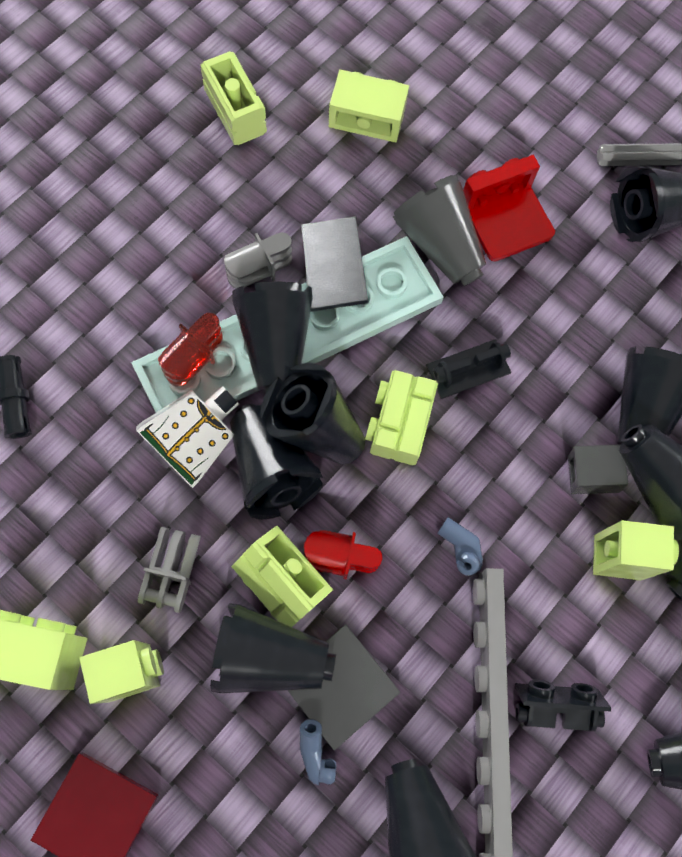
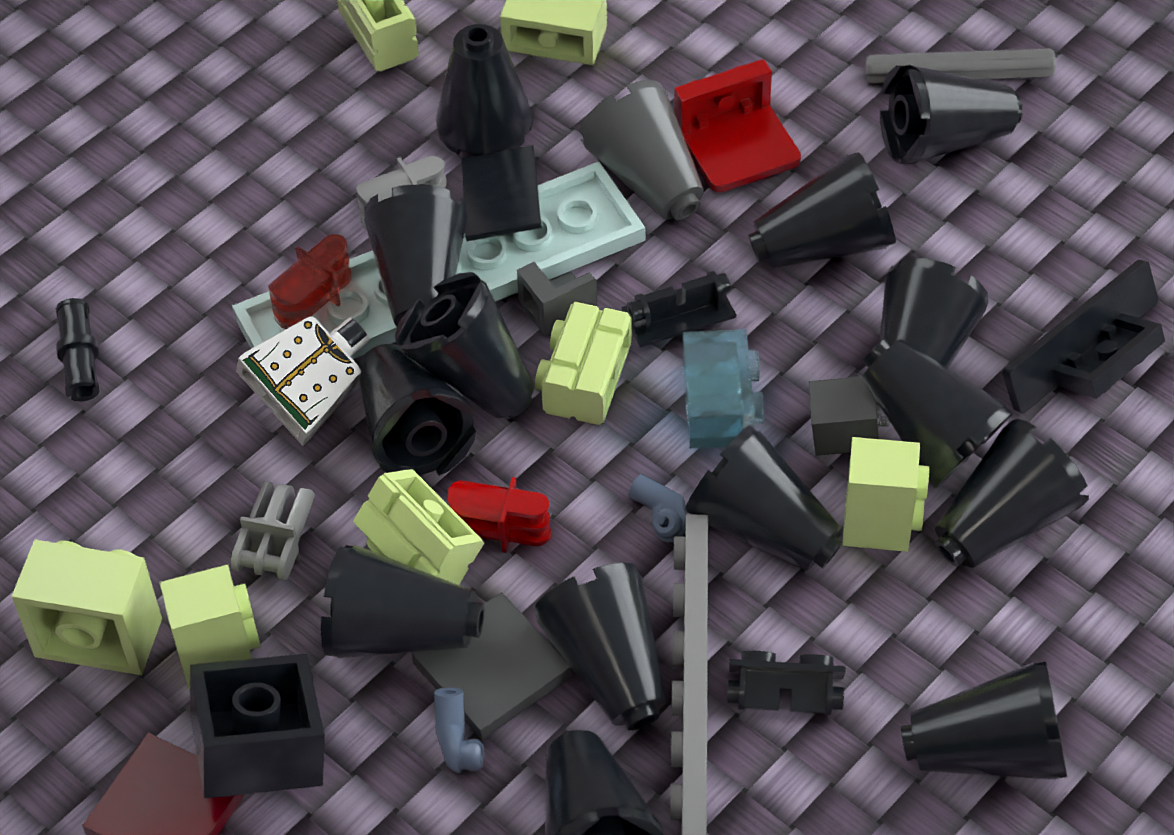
camera: 10 degrees right, 20 degrees down
none -> black brick [190,654,325,799]
none -> black cone [436,24,533,156]
none -> dark grey panel [517,262,597,336]
none -> black cone [534,562,666,731]
none -> clear light blue brick [682,329,764,449]
none -> black cone [685,425,843,571]
none -> black cone [748,152,896,268]

